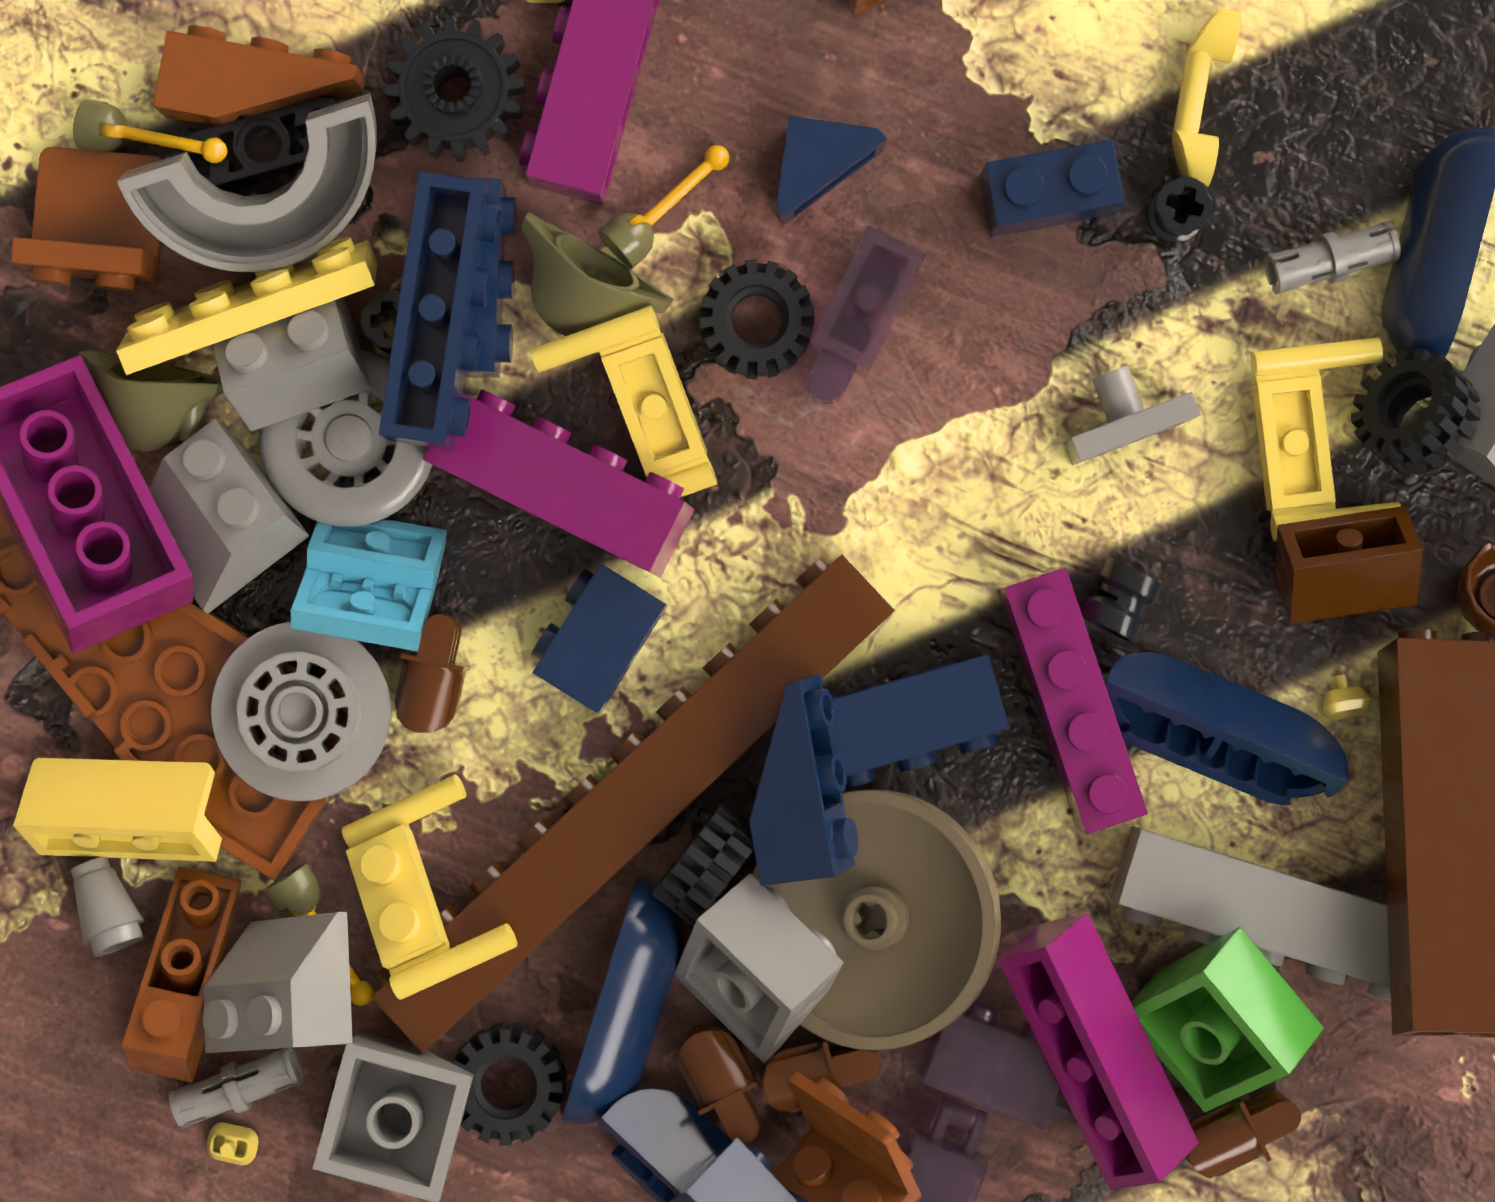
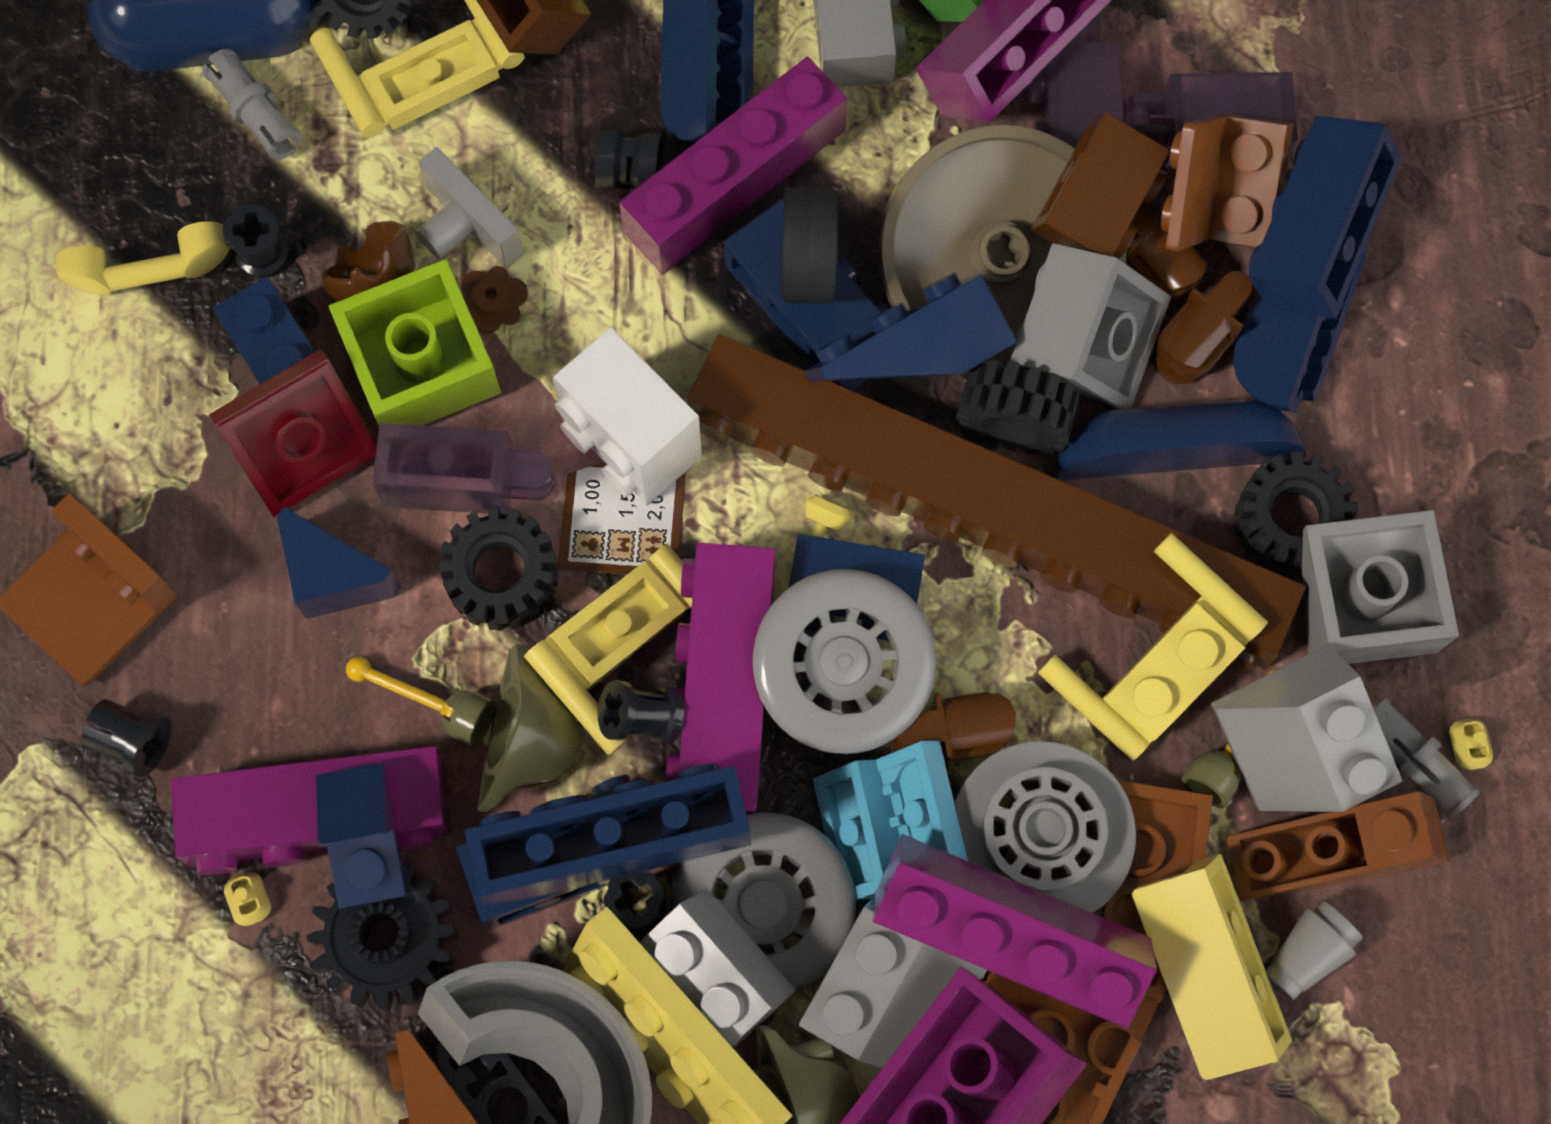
camera: 115 degrees left, 15 degrees down
none -> dark red tile [209,349,382,517]
none -> dark blue slope [316,761,409,909]
none -> reddish brown hair [322,220,416,302]
none -> lime brick [328,259,501,440]
none -> reddish brown plant [461,266,528,334]
none -> white brick [553,327,702,506]
none -> sticker [558,462,686,574]
none -> black bush [598,680,685,744]
none -> light grey wheel [753,569,936,754]
none -> black tyre [781,188,838,304]
none -> light yellow rock [805,494,853,538]
none -> magenta brick [872,834,1157,1029]
none -> reddish brown brick [1030,112,1170,259]

